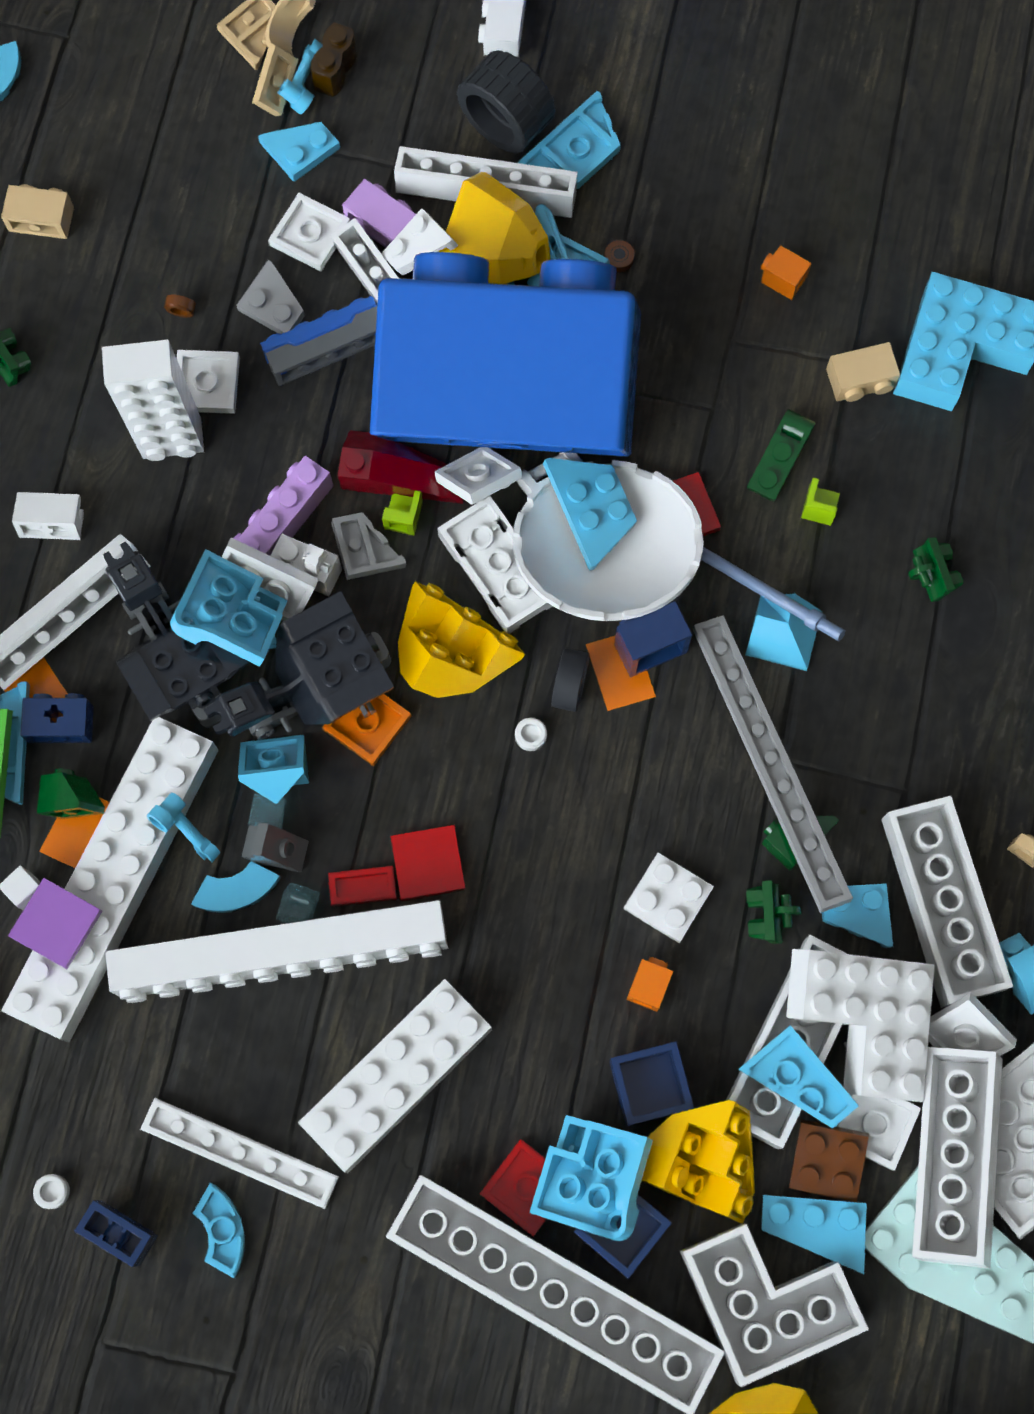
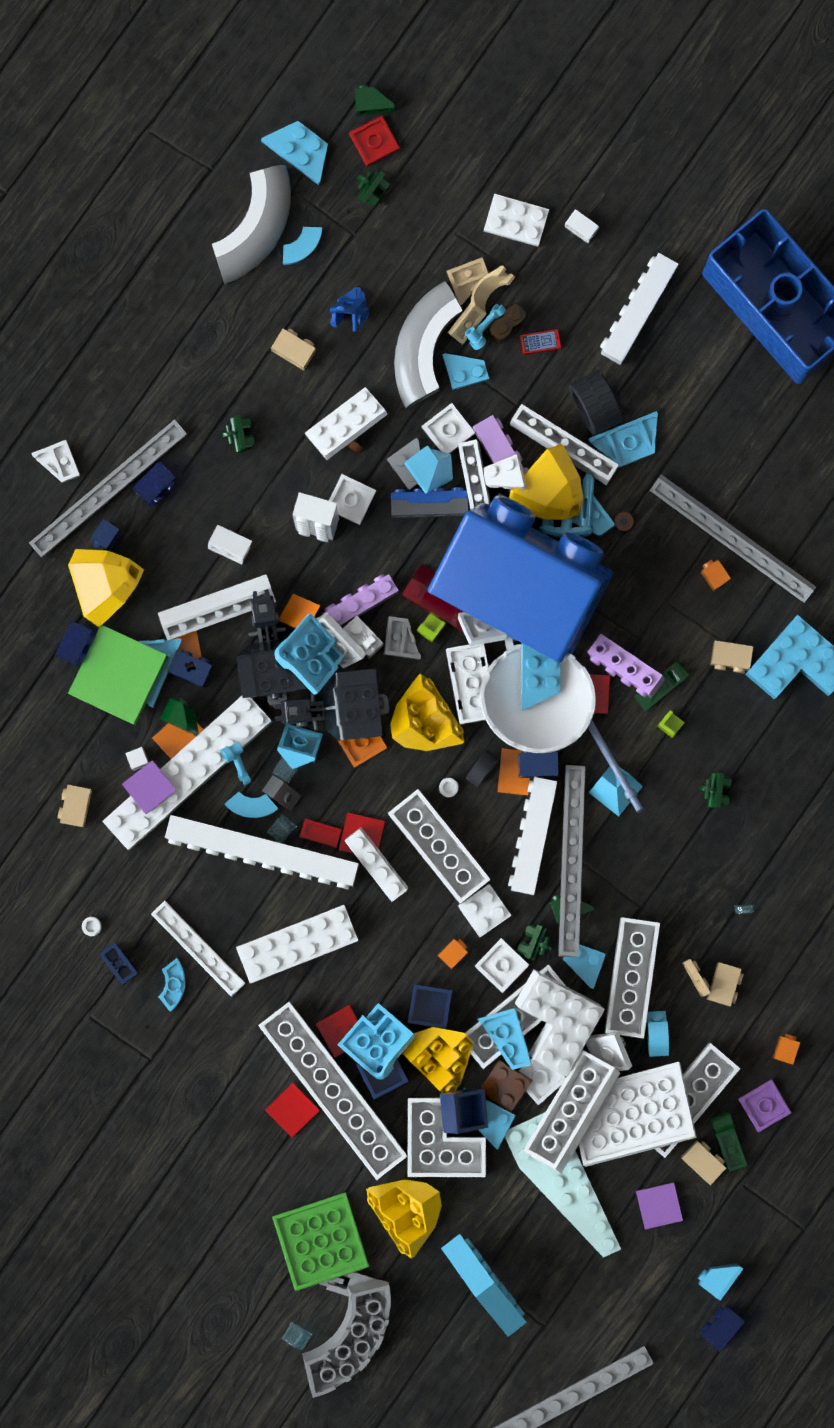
camera: 20 degrees right, 10 degrees up
none -> red tile [265,1083,320,1137]
none -> orange sticker [279,594,320,628]
none -> white plate [305,387,387,460]
none -> blue piece [330,287,369,331]
none -> white brick [345,827,408,902]
none -> white brick [388,789,490,904]
none -> light grey brick [394,281,462,409]
none -> medium azure slope [404,446,453,494]
none -> dark blue piece [440,1088,489,1134]
none -> white plate [475,938,529,993]
none -> white brick [508,777,557,895]
none -> tile [520,329,561,355]
none -> lavender brick [587,634,665,698]
none -> light grey plate [650,475,816,603]

